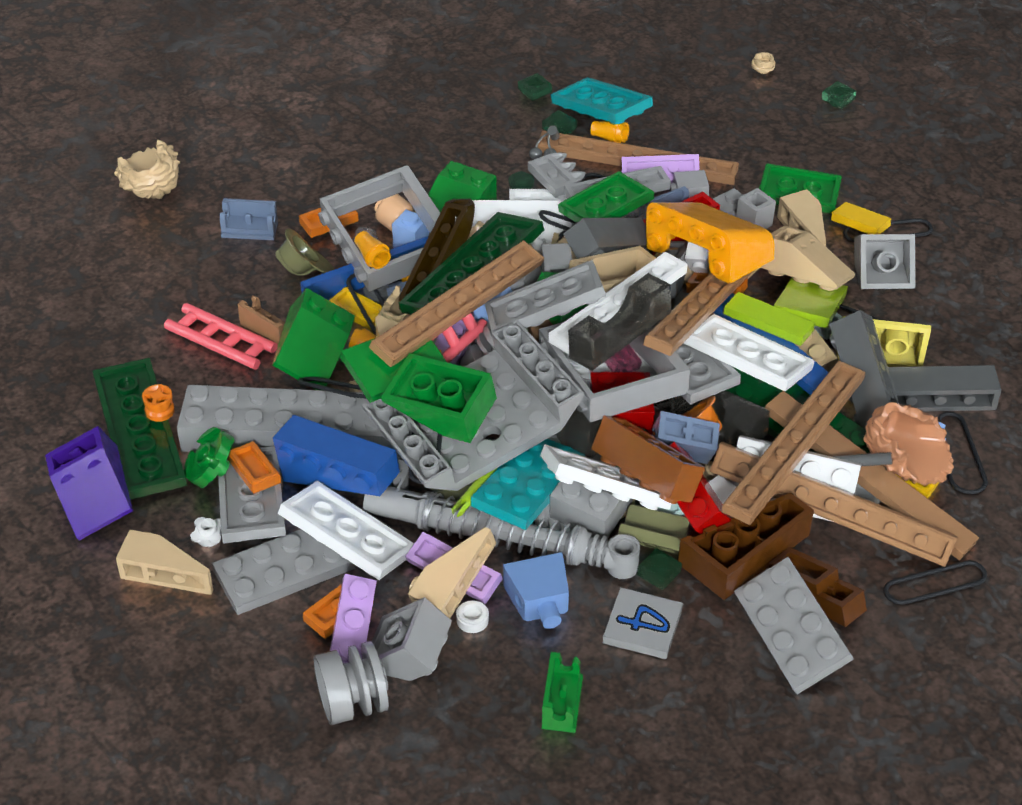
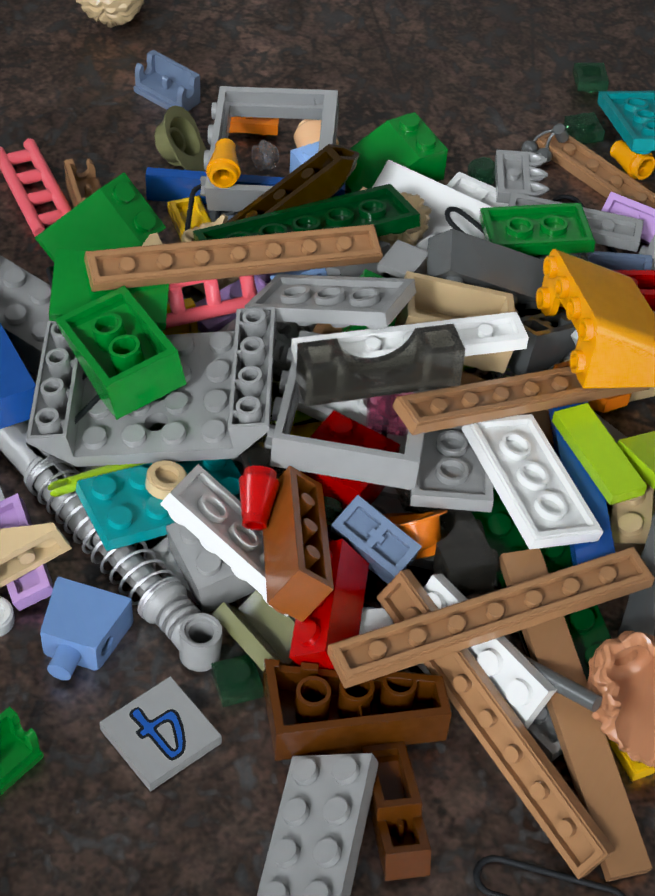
camera: 30 degrees right, 5 degrees up
none -> tan tile [145,460,187,500]
none -> red cone [239,465,280,530]

